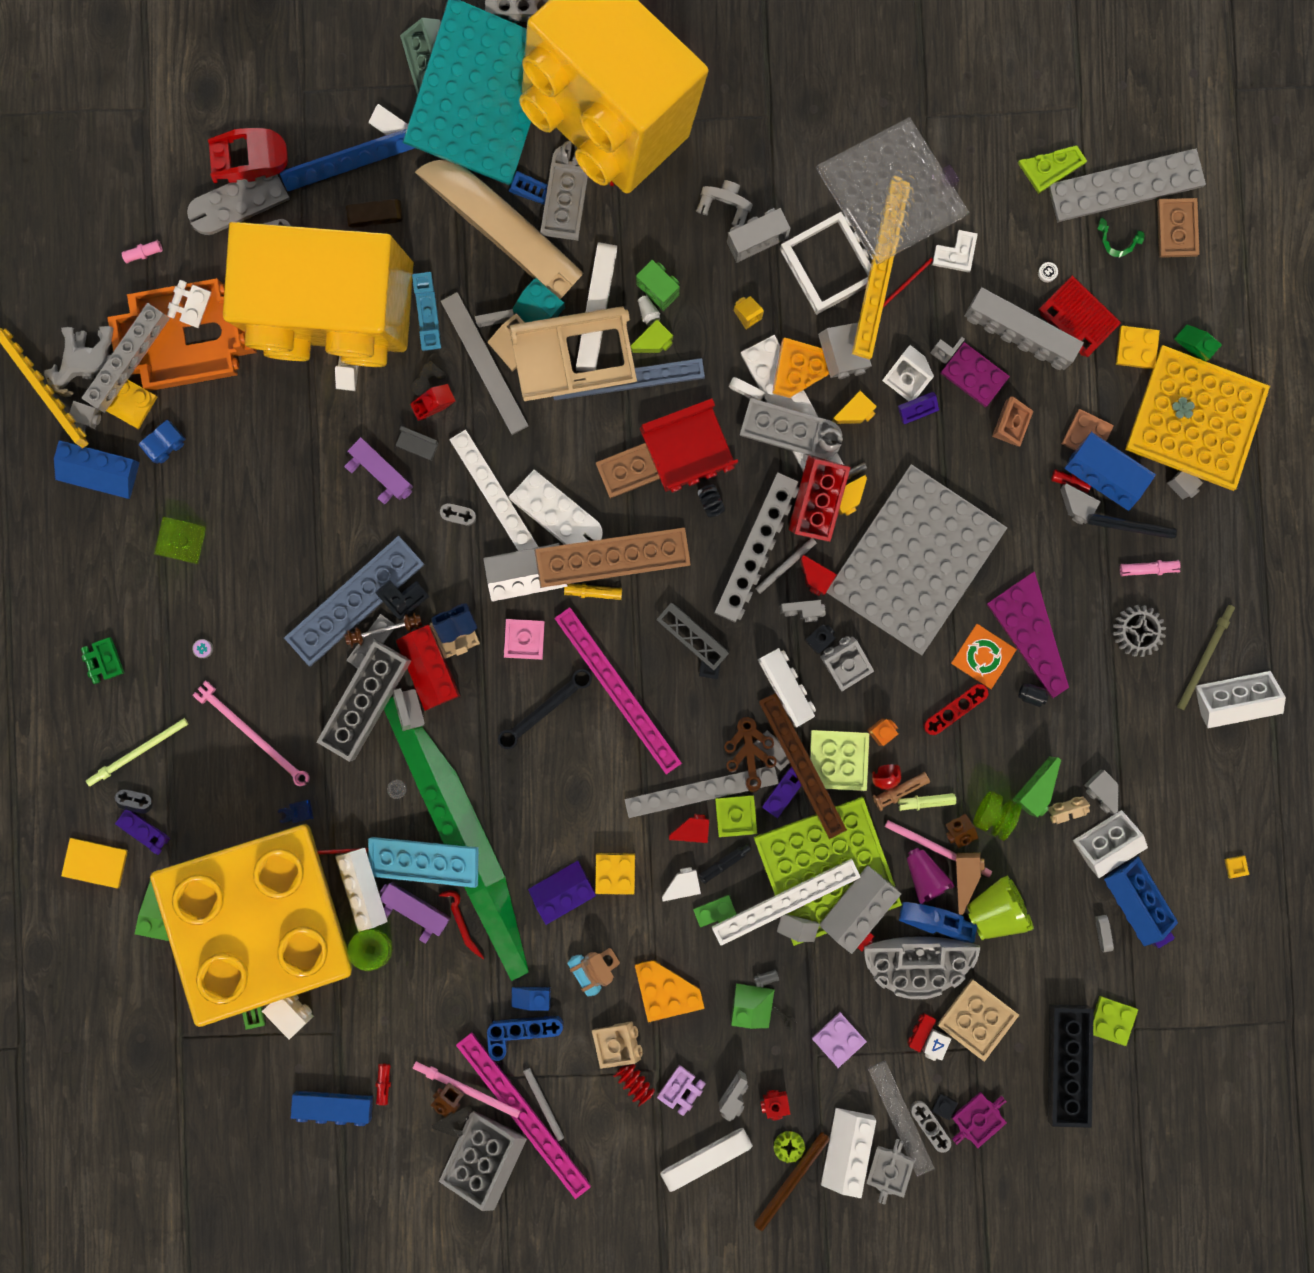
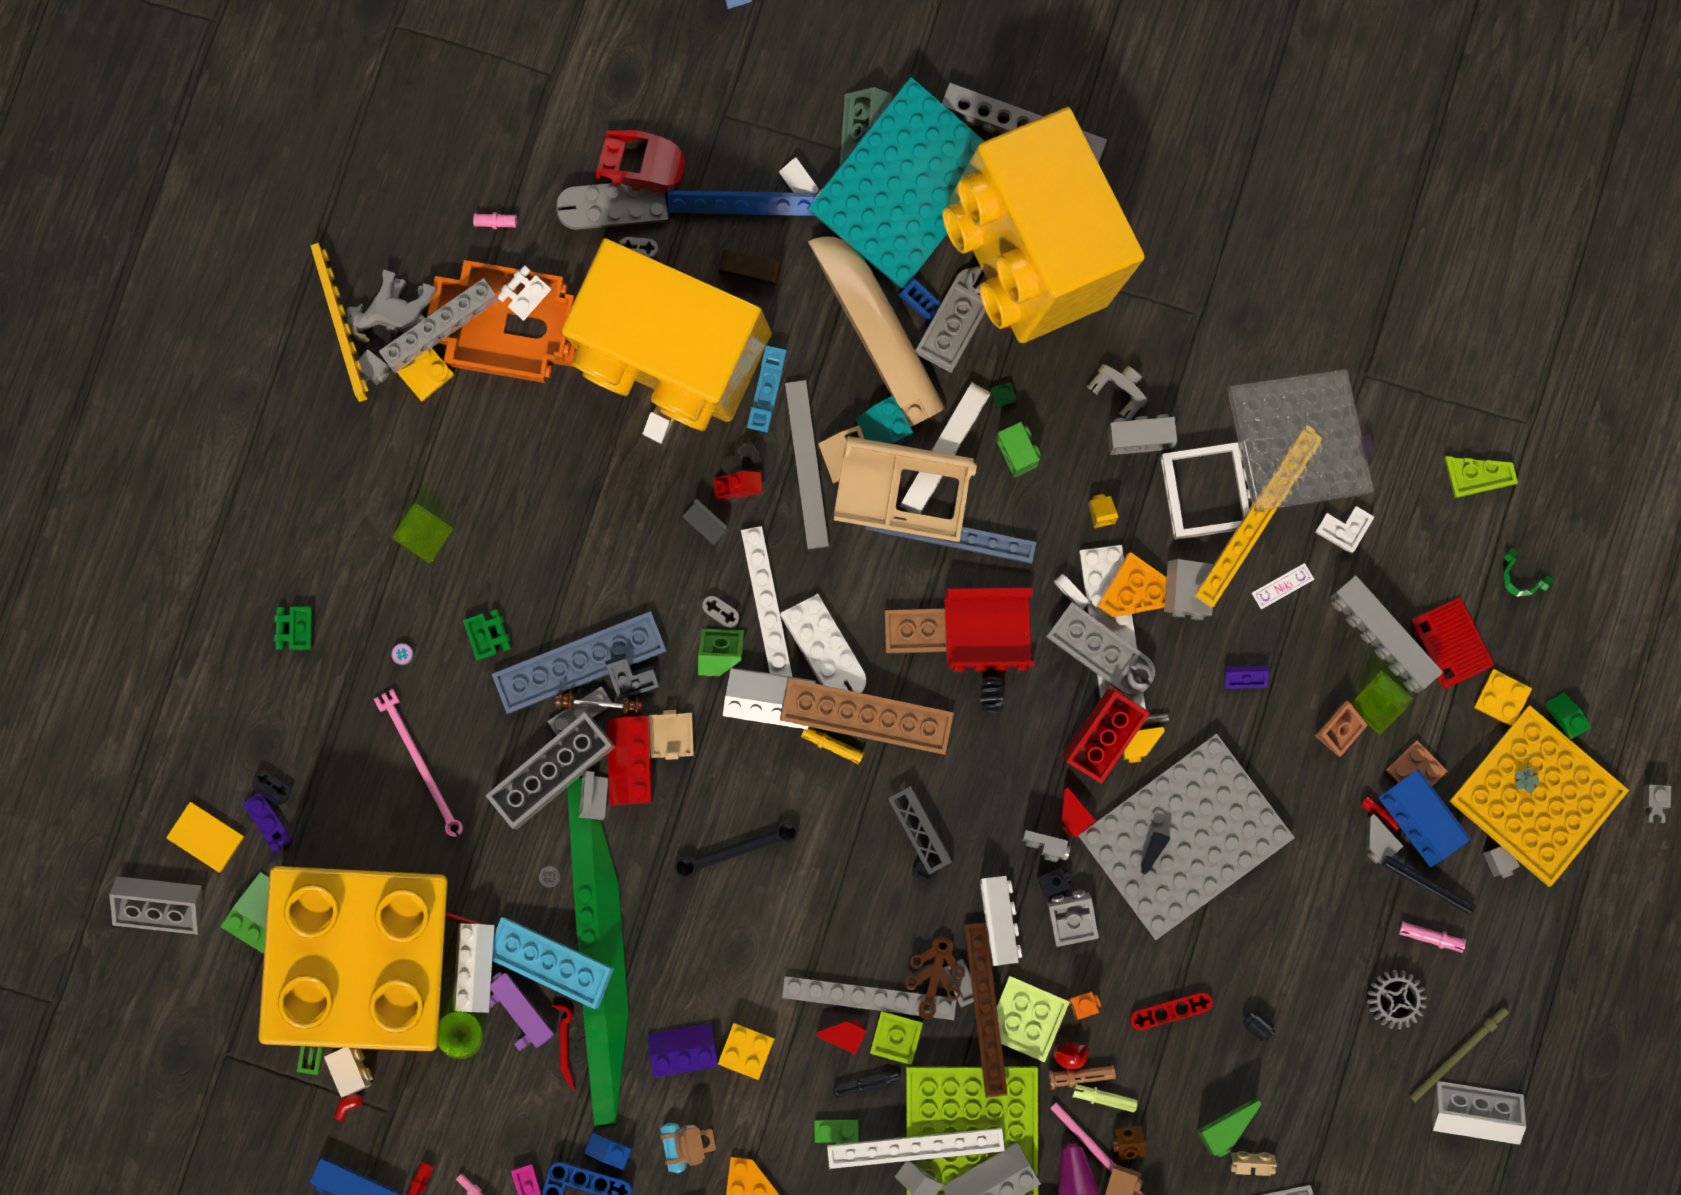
camera: 20 degrees right, 5 degrees down
blue slope [54,440,140,499] -> none
yellowish green bar [86,718,188,786] -> none
blue brick [139,420,186,463] -> none
clear blue plate [278,800,314,823] -> none
medium lavender brick [344,437,413,504] -> none
dark blue brick [431,603,477,643] -> none
light grey tile [475,309,514,327] -> none
bright pink plate [504,619,545,660] -> none
dark pink plate [554,607,682,774] -> none
lime slope [630,320,673,353] -> none
white cone [638,296,660,326] -> none
white slope [662,867,701,901] -> none
light grey brick [714,472,799,622] -> none
light grey bar [755,538,817,594] -> none
dark purple plate [762,767,801,819] -> none
yellow slope [832,391,877,424] -> none
white slope [882,345,934,401] -> none
red axle [883,258,933,308] -> none
light grey panel [930,337,965,364] -> none
magenta plate [940,342,1010,408] -> none
orange sticker [951,624,1017,689] -> none
clear neon green wheel [973,790,1022,841] -> none
magenta wing [986,571,1069,698] -> none
white tile [1038,262,1058,282] -> none
light grey plate [1048,148,1206,223] -> none
light grey slope [1084,770,1118,814] -> none
medium nougat plate [1157,198,1199,257] -> none
none -> light grey slope [109,876,203,935]
none -> red arm [334,1094,363,1121]
none -> green plate [463,609,511,661]
none -> bright green slope [698,629,744,676]
none -> dark green plate [990,382,1017,409]
none -> black slope [1140,832,1171,874]
none -> white sticker [1252,563,1314,609]
none -> clear neon green slope [1350,670,1414,735]
none -> light grey brick [1642,785,1671,823]

